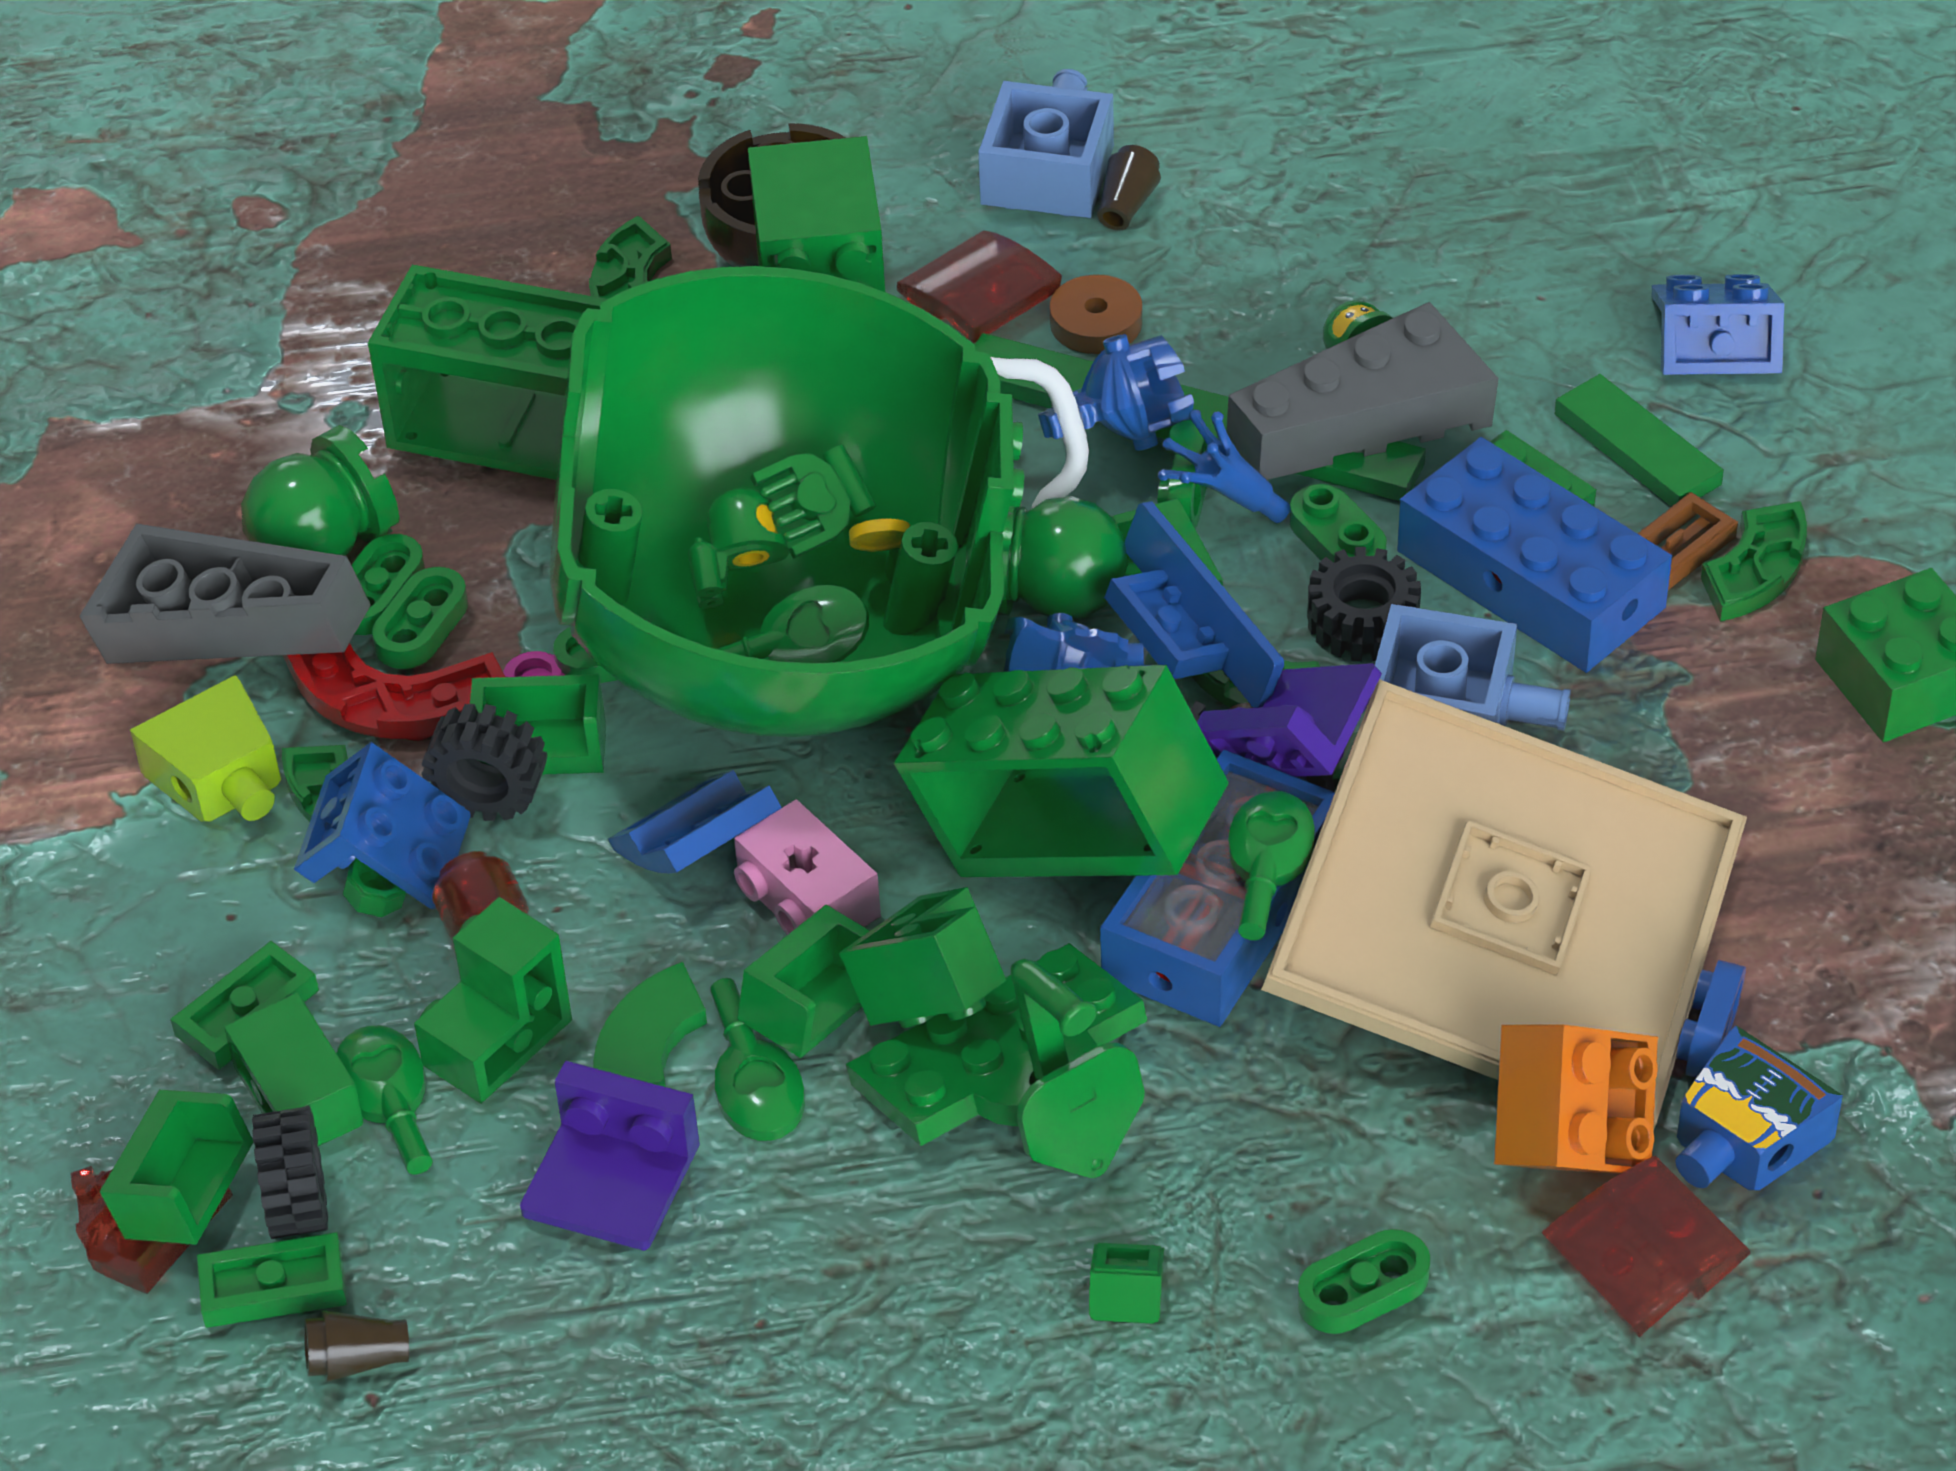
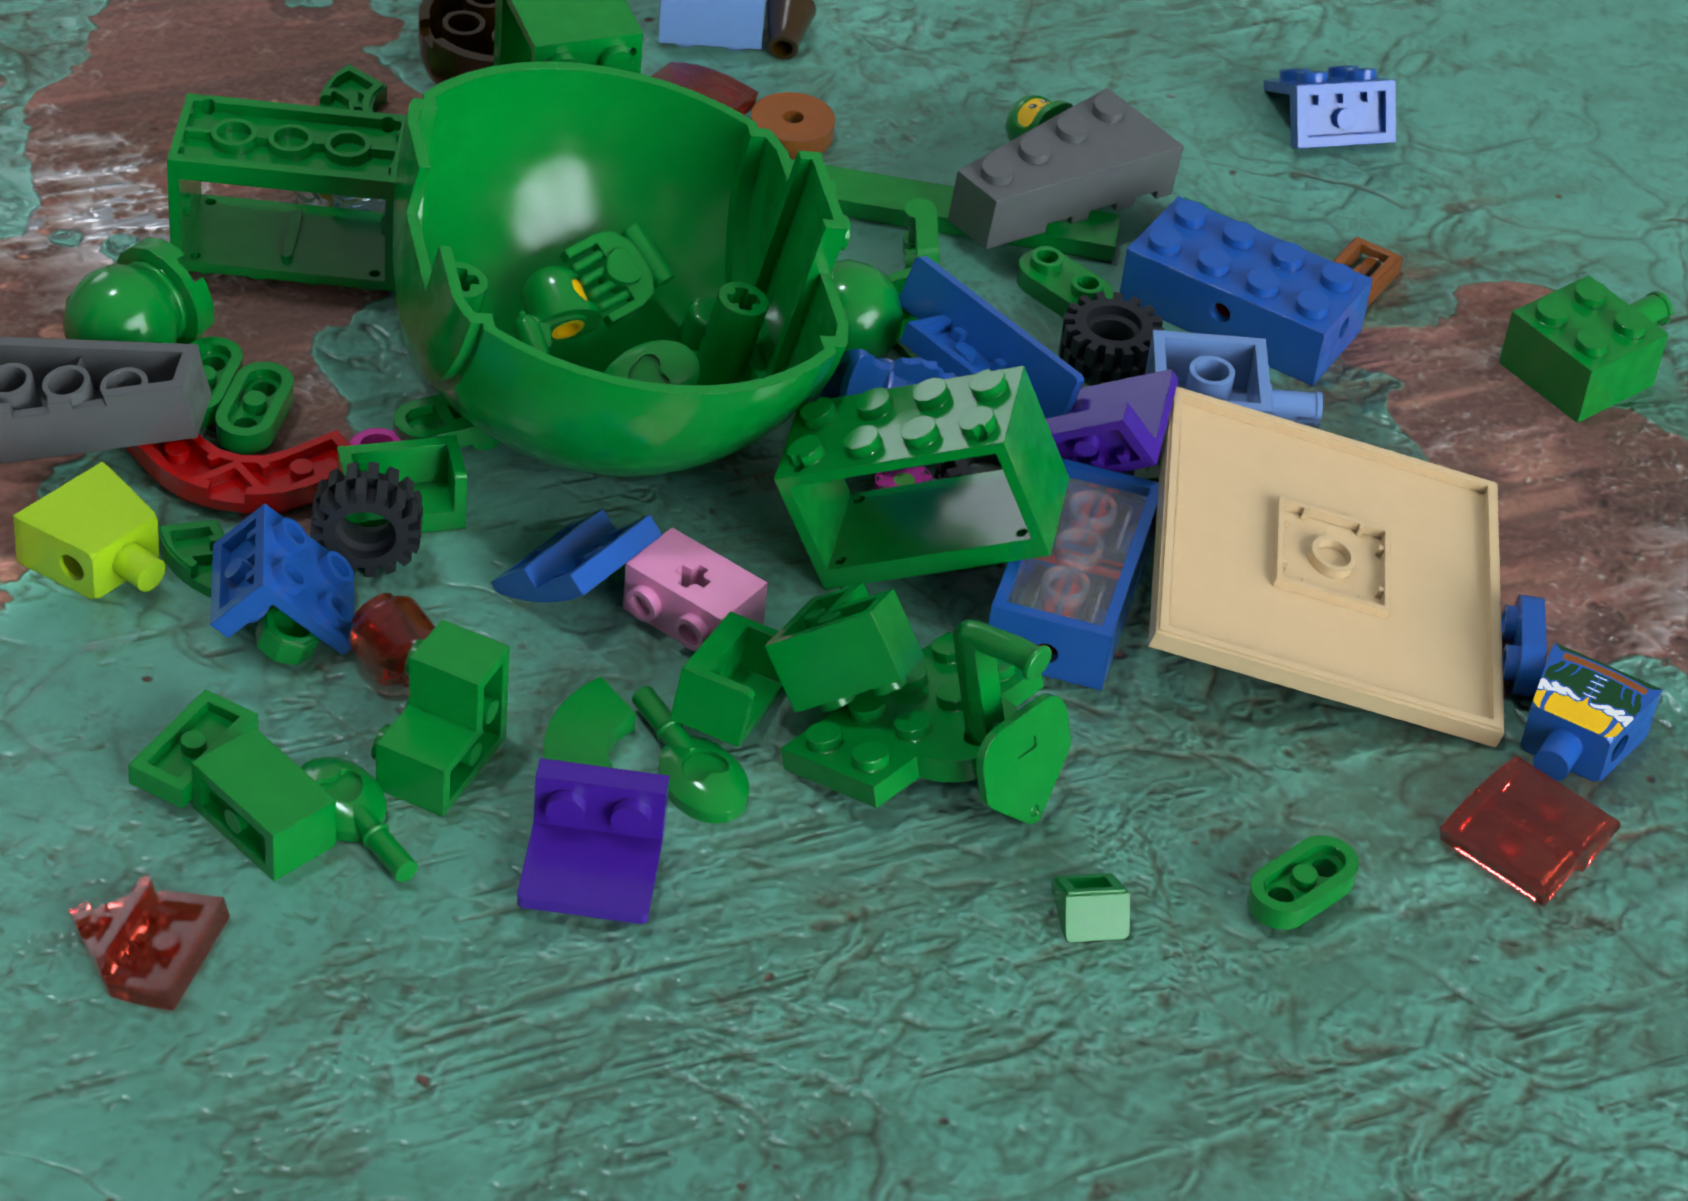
camera: 20 degrees left, 5 degrees down
green panel [100,1089,254,1245] -> none
green plate [197,1232,347,1328] -> none
black tyre [252,1106,328,1239] -> none
dark brown cone [304,1311,409,1382] -> none
yellow piece [849,519,911,552] -> none
blue helmet [991,334,1194,509] -> none
blue piece [1157,409,1290,523] -> none
green piece [1228,791,1315,941] -> none
orange slope [1494,1024,1658,1176] -> none
green tile [1554,374,1724,507] -> none
green tile [1701,501,1807,622] -> none

